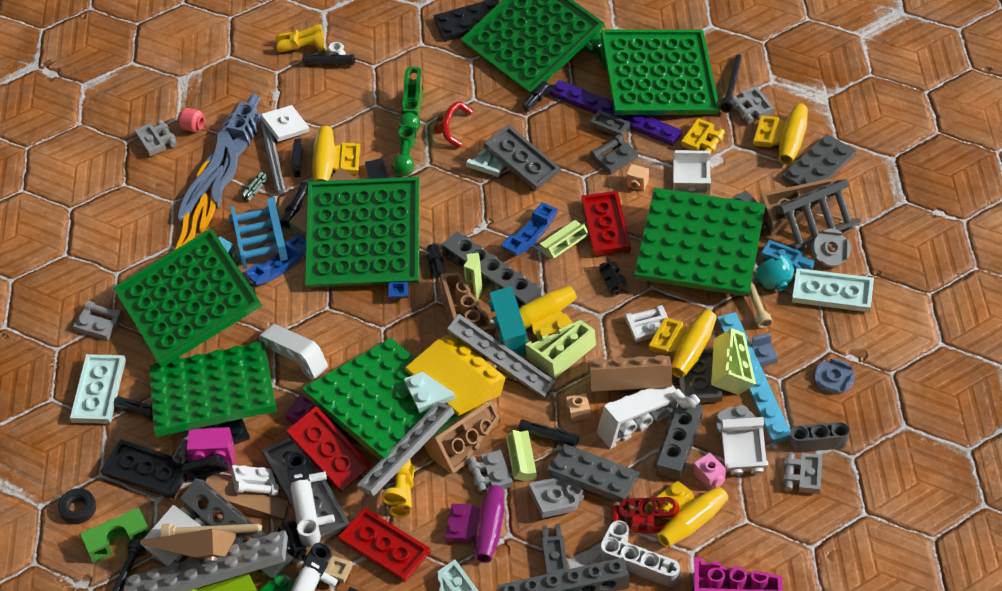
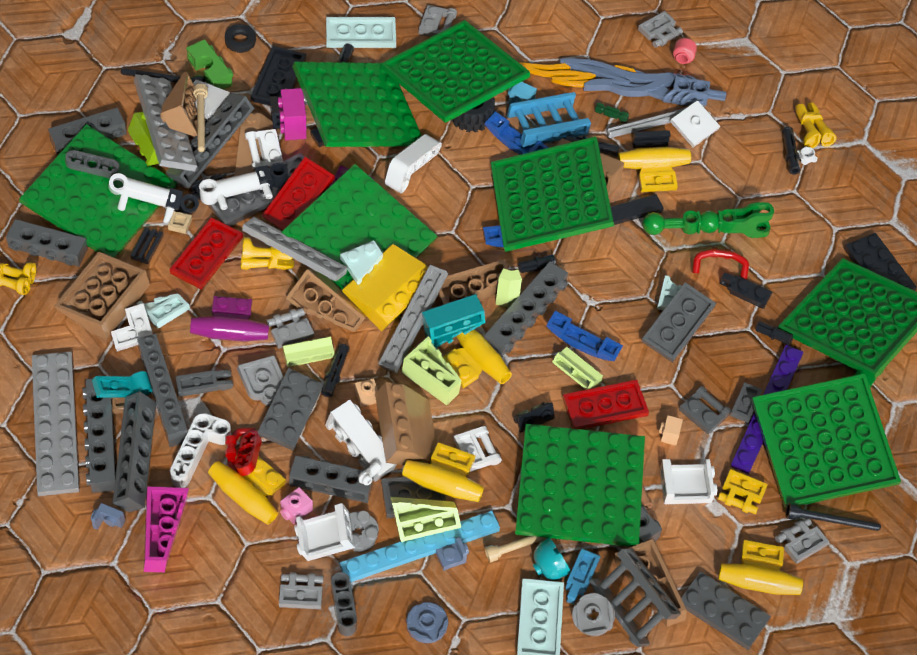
camera: 75 degrees right, 5 degrees up
none -> black hinge [720,272,773,309]

